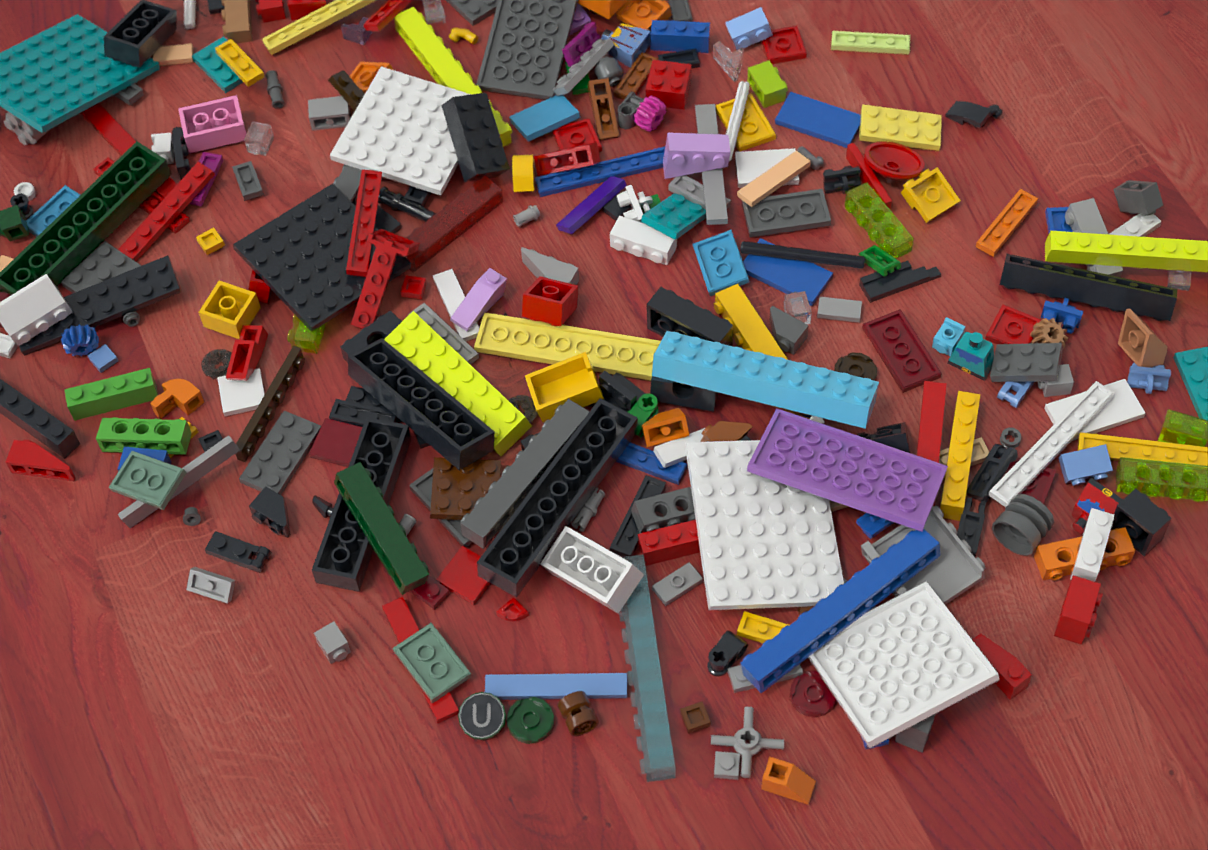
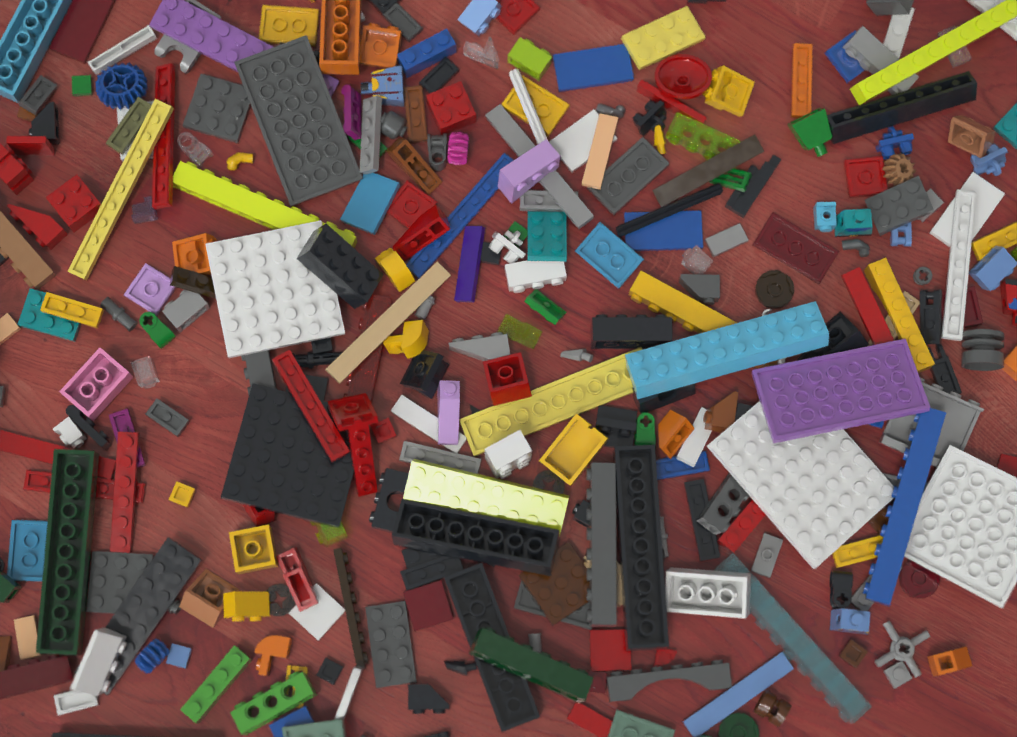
camera: 40 degrees left, 20 degrees up
none -> lavender tile [124,263,177,316]
none -> green piece [139,312,176,349]
none -> nougat slope [179,569,240,628]
none -> yellow brick [223,591,270,622]
none -> tan tile [326,262,451,384]
none -> yellow brick [383,320,429,359]
none -> black bracket [400,350,449,399]
none -> white brick [484,430,532,479]
none -> clear neon green slope [496,314,542,349]
none -> green plate [524,289,567,325]
none -> light grey bar [561,349,593,362]
none -> dark grey arch [606,660,732,702]
none -> dark brown tile [652,135,764,207]
none -> yellow bar [654,125,666,155]
none -> green torso [787,108,832,157]
none -> medium blue torso [829,608,870,635]
none -> dark grey arm [842,239,870,257]

